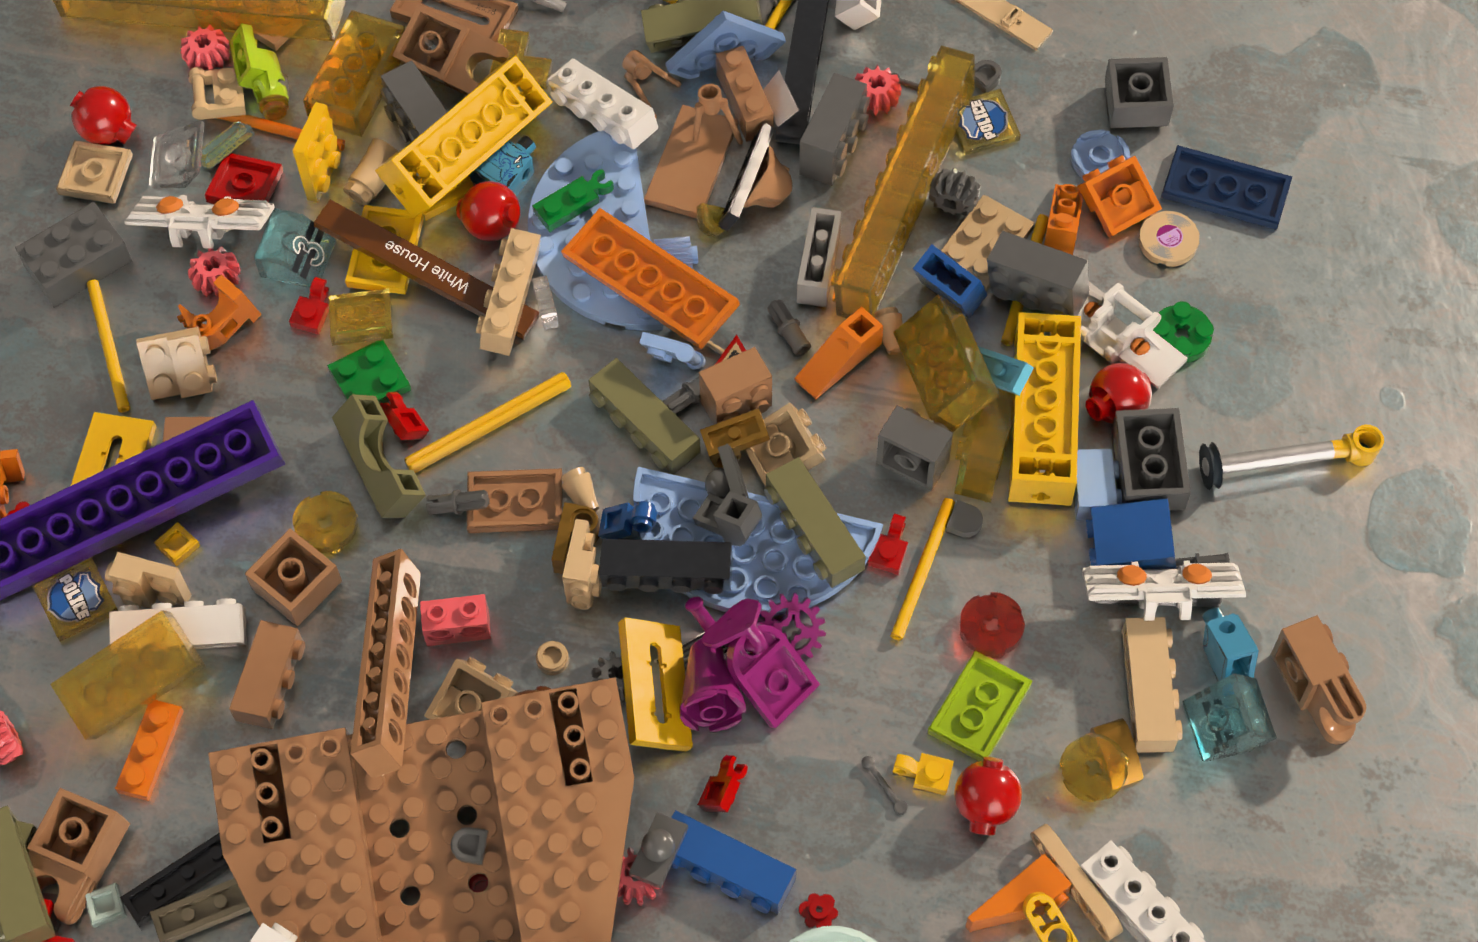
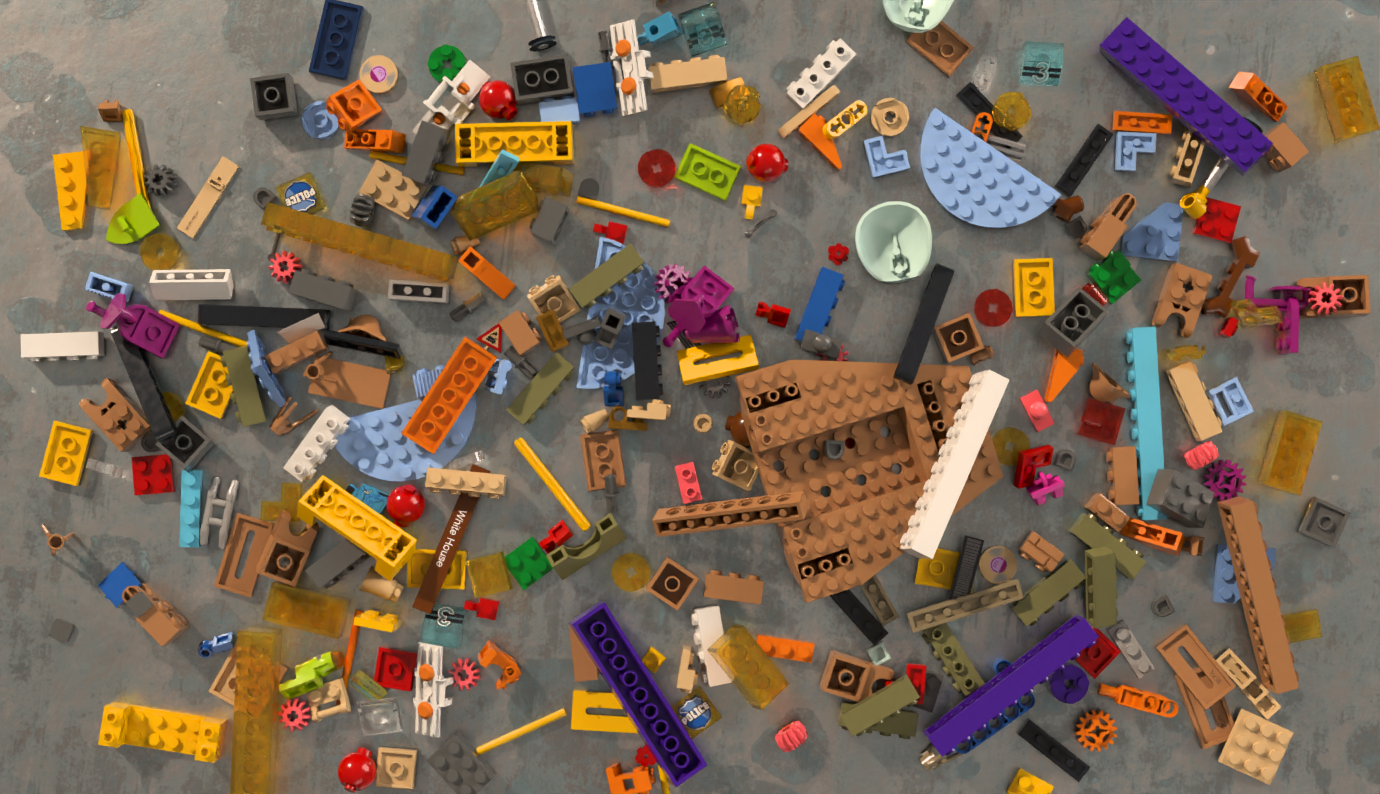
camera: 105 degrees left, 25 degrees up
tan plate [136,327,217,400] -> none
green plate [532,169,614,232] -> none

